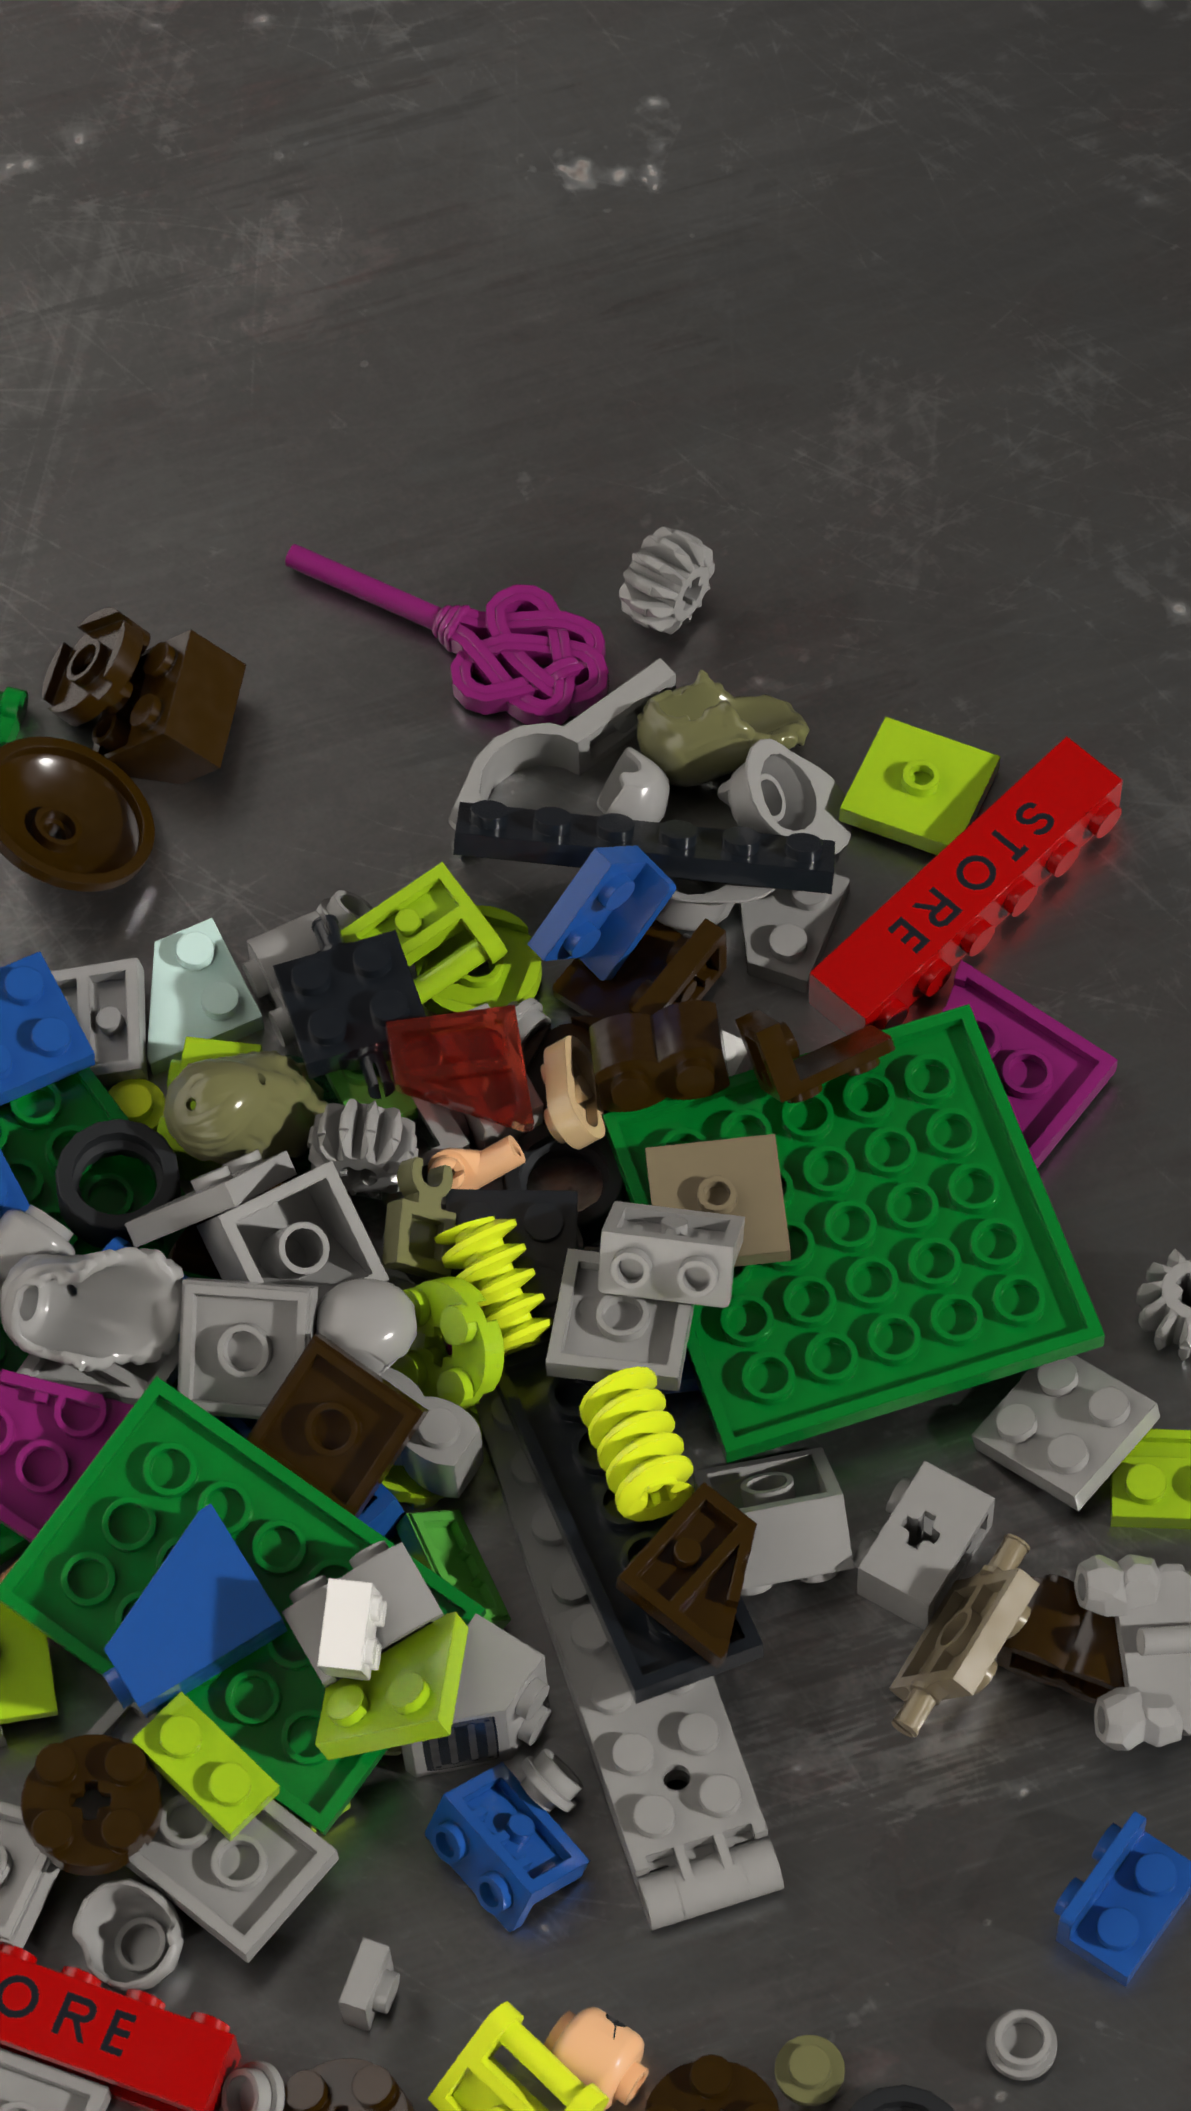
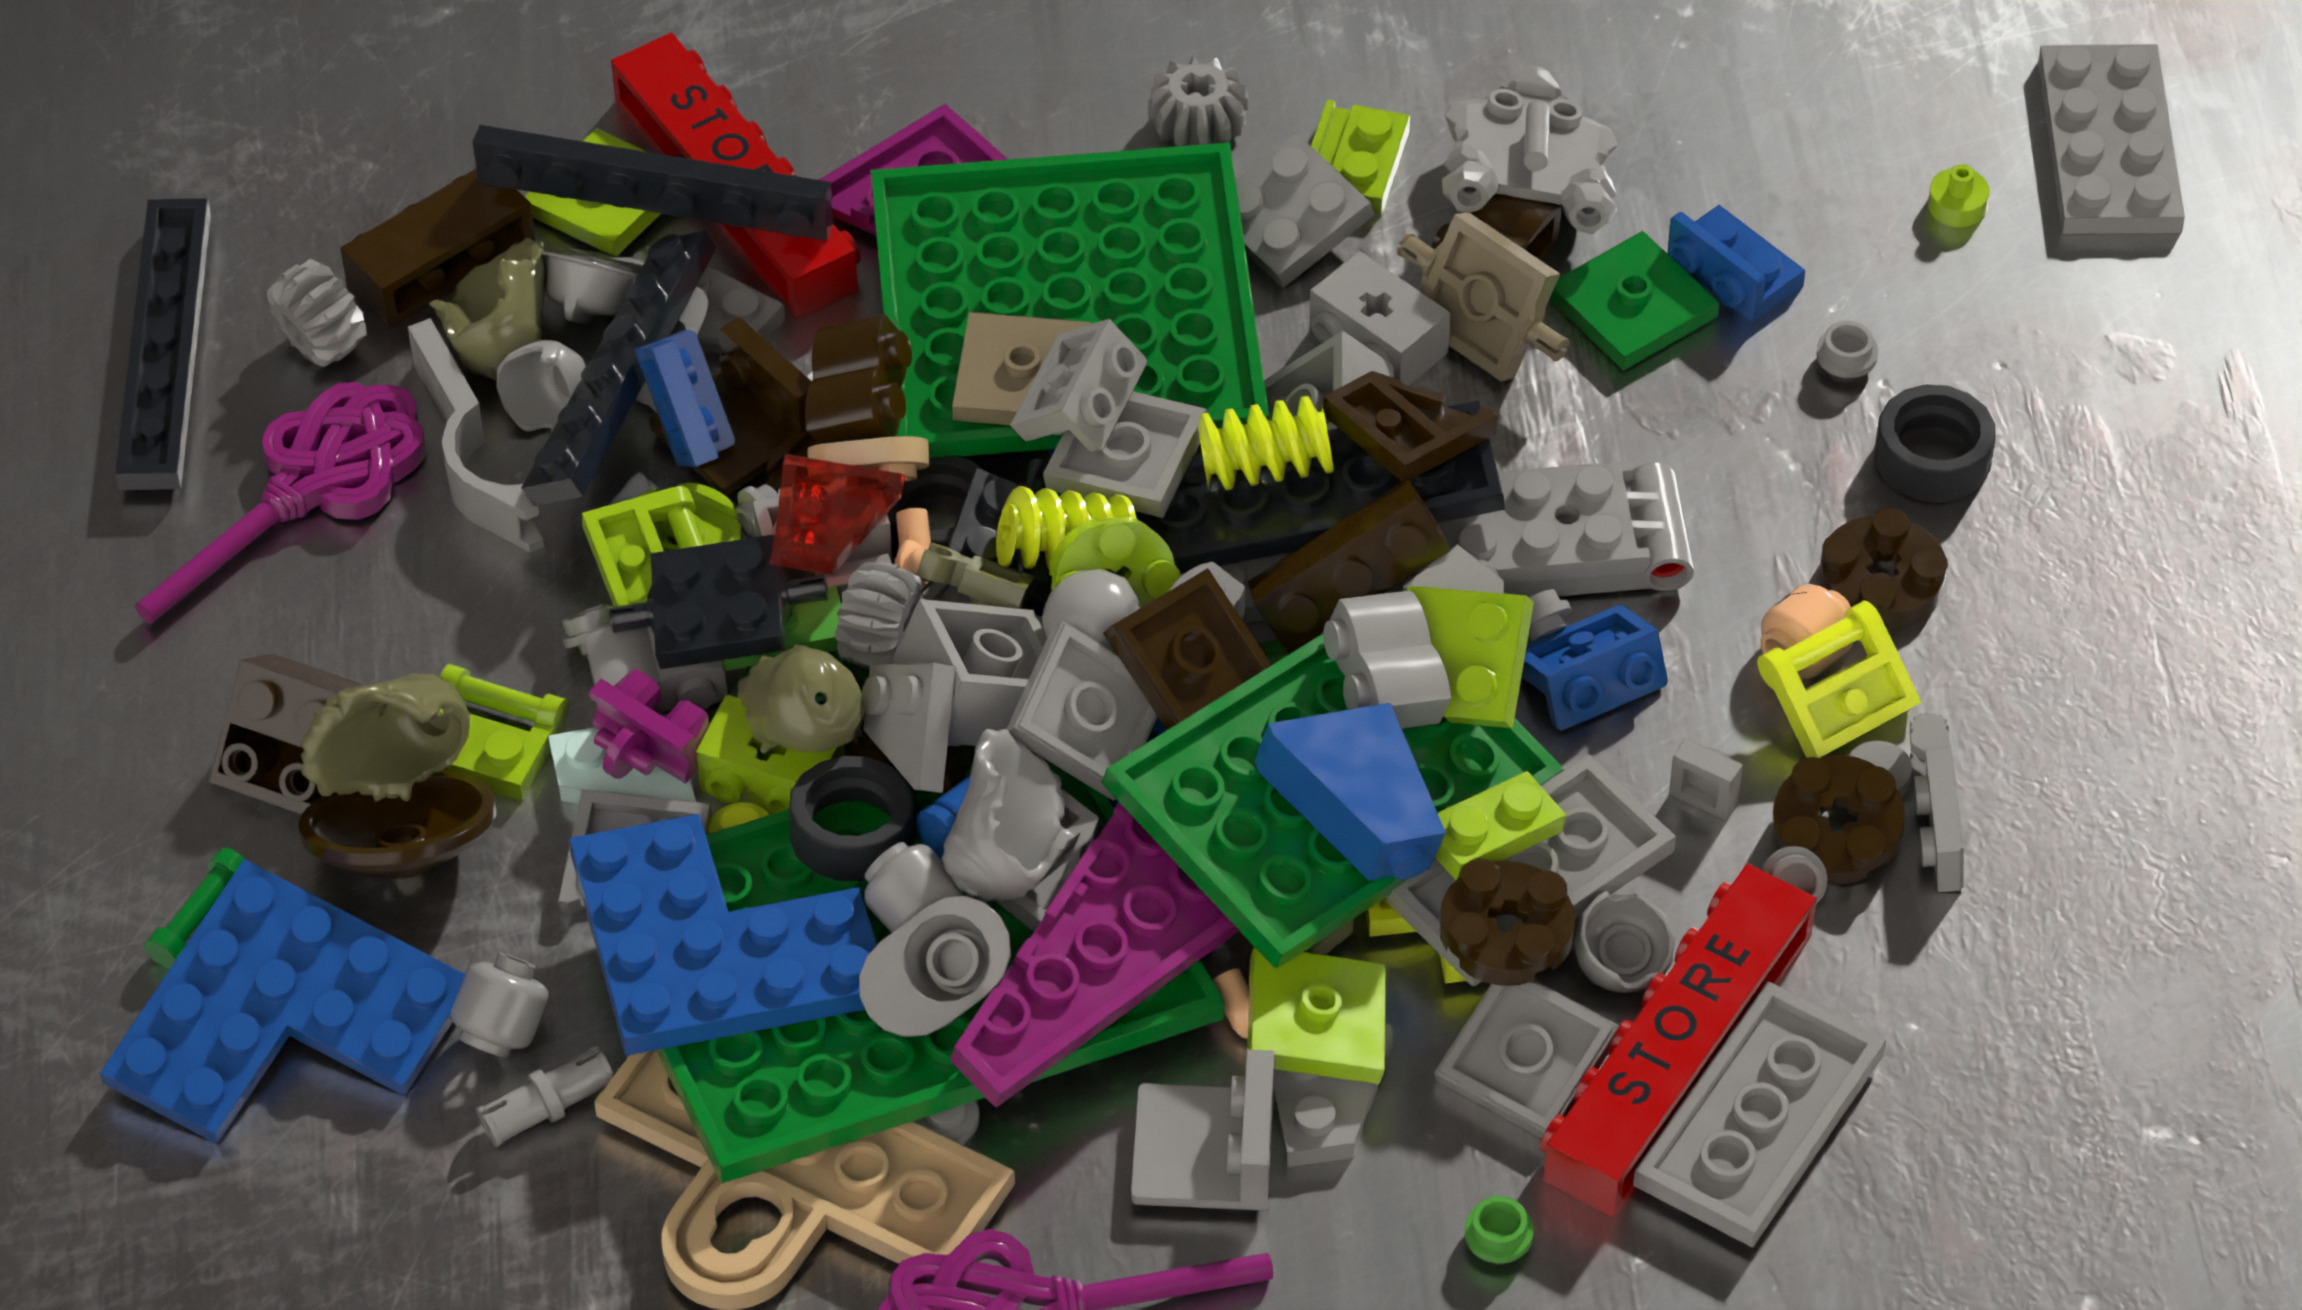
camera: 80 degrees left, 10 degrees down
dark brown plate [42,607,151,727] -> none
white piece [317,1578,387,1681] -> none
dark brown bracket [735,1009,896,1103] -> none
olive plate [774,2035,845,2106] -> none
none -> black plate [115,198,211,490]
none -> olive piece [300,673,470,802]
none -> dark brown brick [340,169,535,329]
none -> lime plate [439,664,569,801]
none -> black plate [473,125,834,241]
none -> magenta hips [589,668,709,784]
none -> dark brown brick [1247,478,1451,654]
none -> green plate [1549,231,1719,371]

